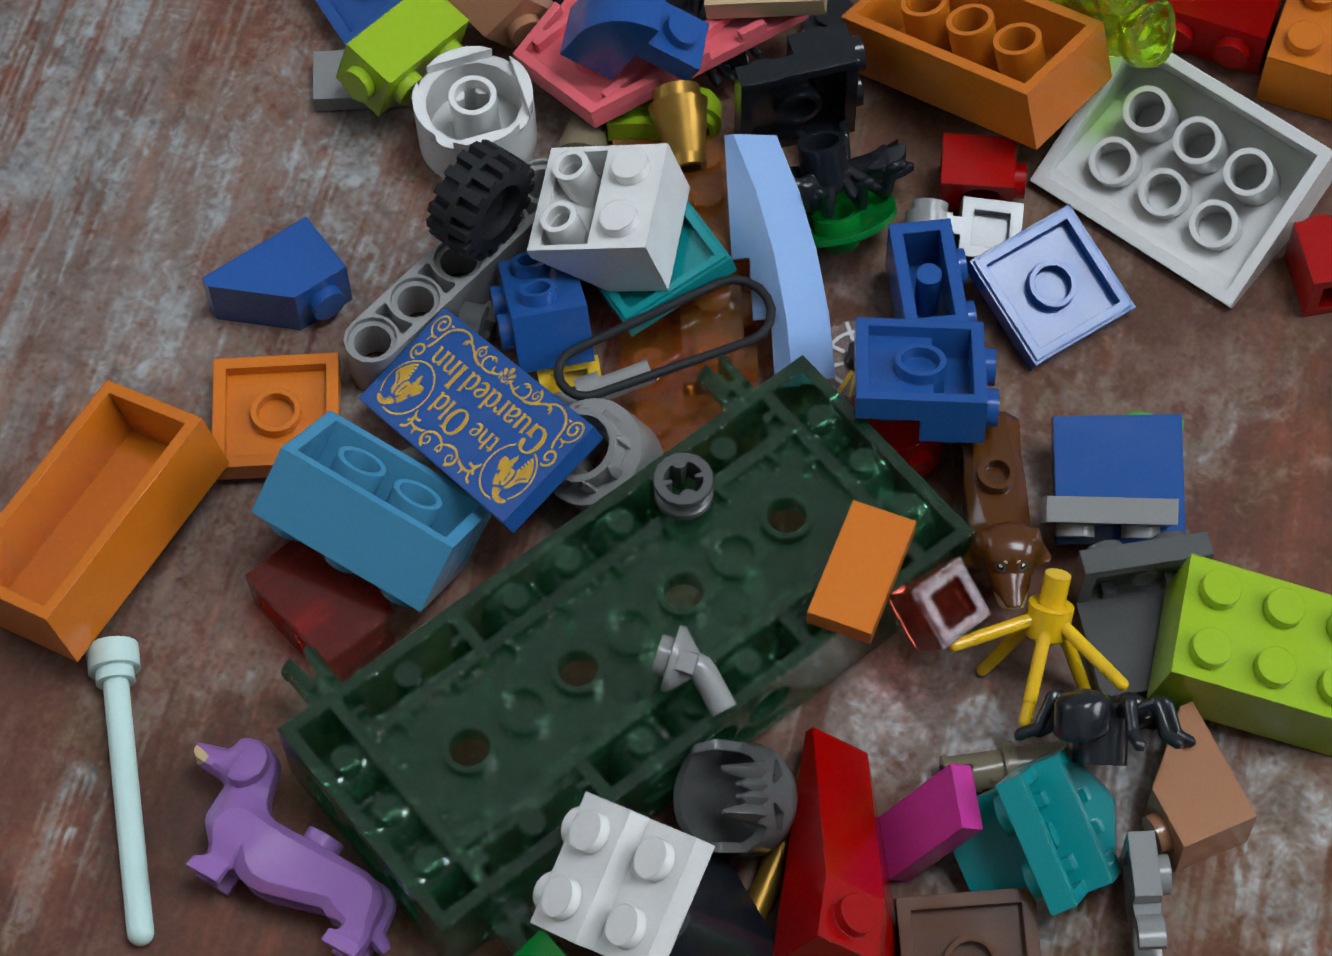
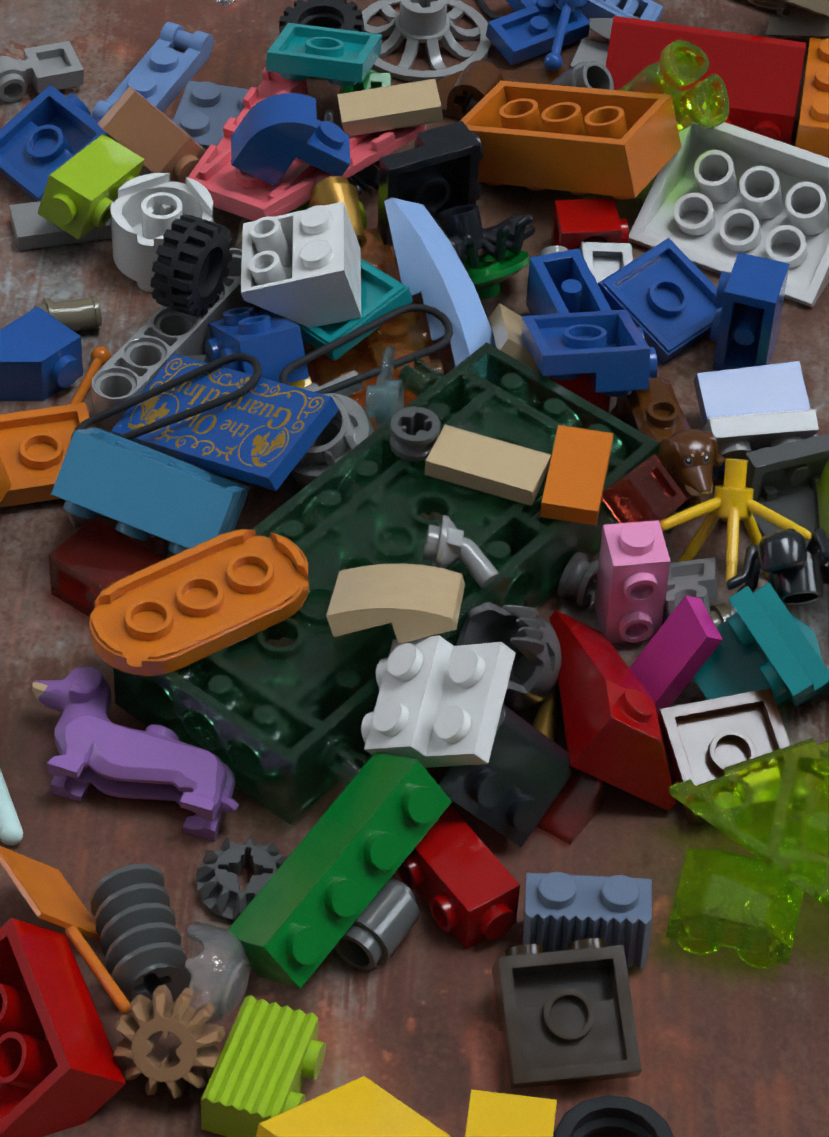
camera: 15 degrees left, 15 degrees down
none -> dark tan pin [34,296,102,331]
none -> orange hinge [70,346,111,404]
none -> black piece [71,353,262,440]
none -> orange tile [89,529,309,676]
none -> tan slope [326,563,465,644]
none -> clear light blue plate [366,347,404,455]
none -> tan tile [425,425,551,506]
none -> tan tile [489,303,541,377]
none -> dark grey bush [558,552,599,609]
none -> bright pink brick [594,520,671,644]
none -> light grey plate [665,557,719,617]
none -> blue brick [710,252,790,371]

